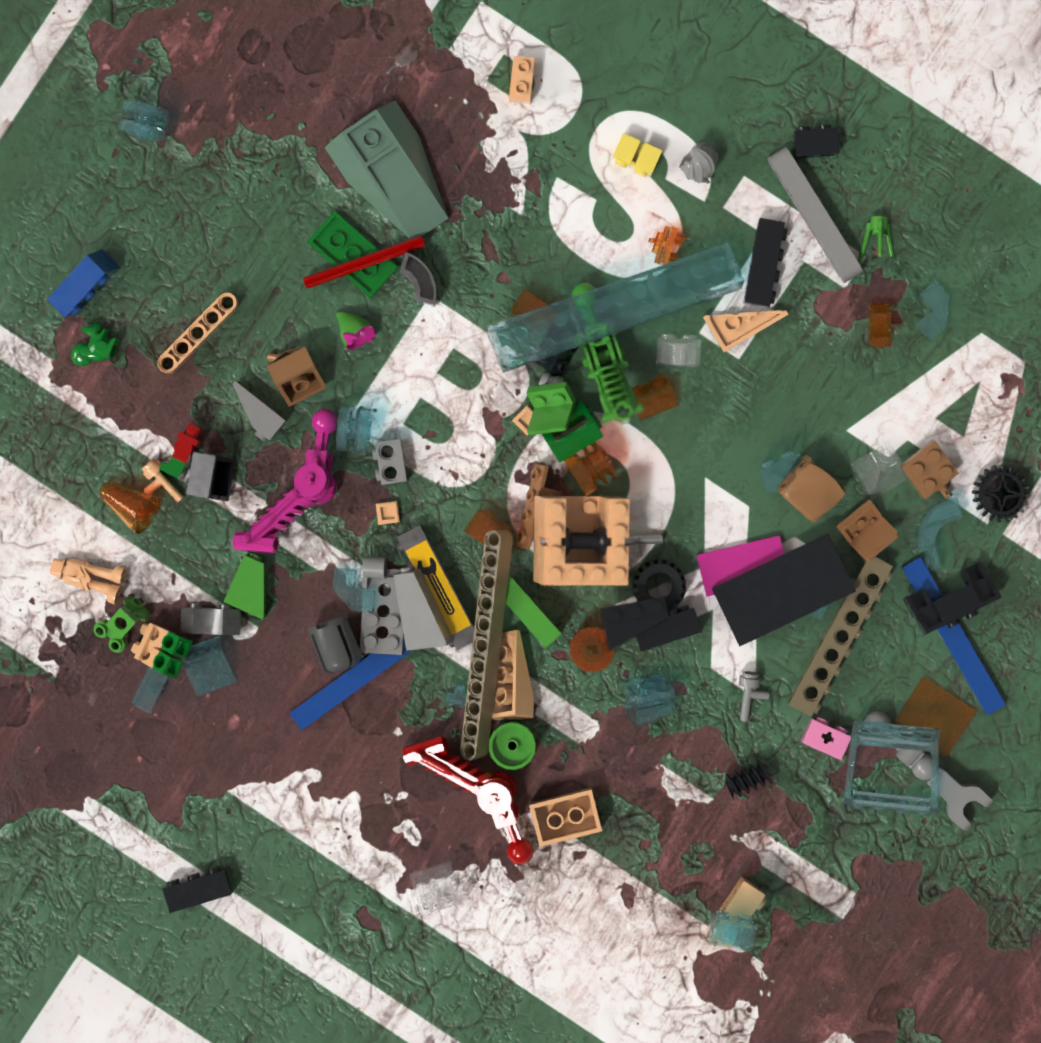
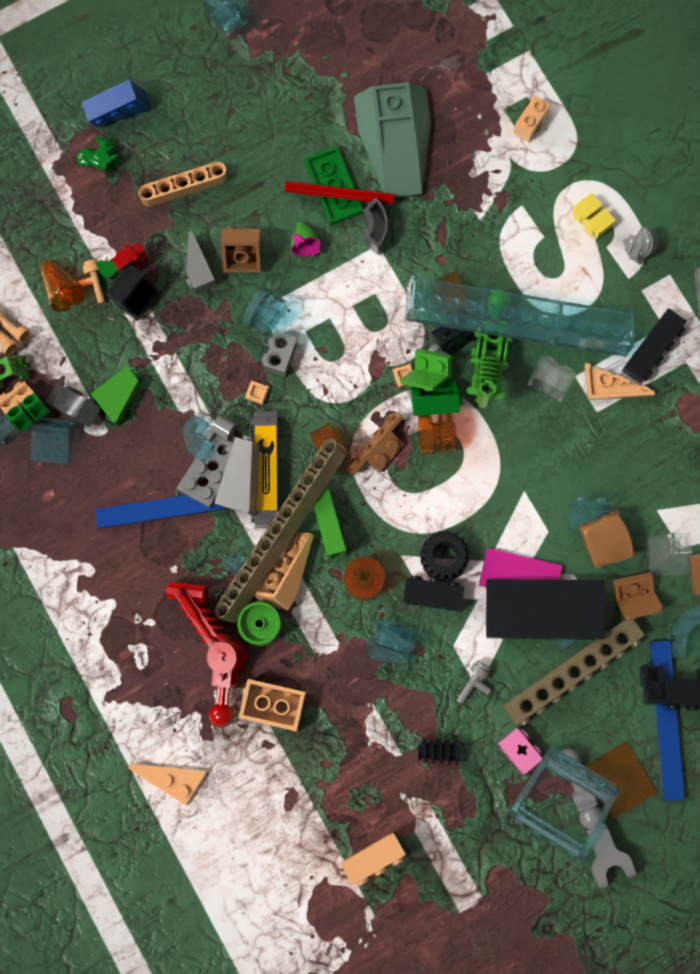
camera: 30 degrees right, 10 degrees down
dark pink piece [232,408,338,554] -> none
dark grey cylinder [307,614,362,674] -> none
clear piece [409,860,463,916] -> none
light nougat piece [533,496,663,585] -> none
black wedge [599,596,669,653] -> none
clear orange bracket [633,375,679,421] -> none
clear orange hips [648,226,686,265] -> none
clear light blue brick [707,910,757,951] -> none
none -> light nougat wing [128,764,207,805]

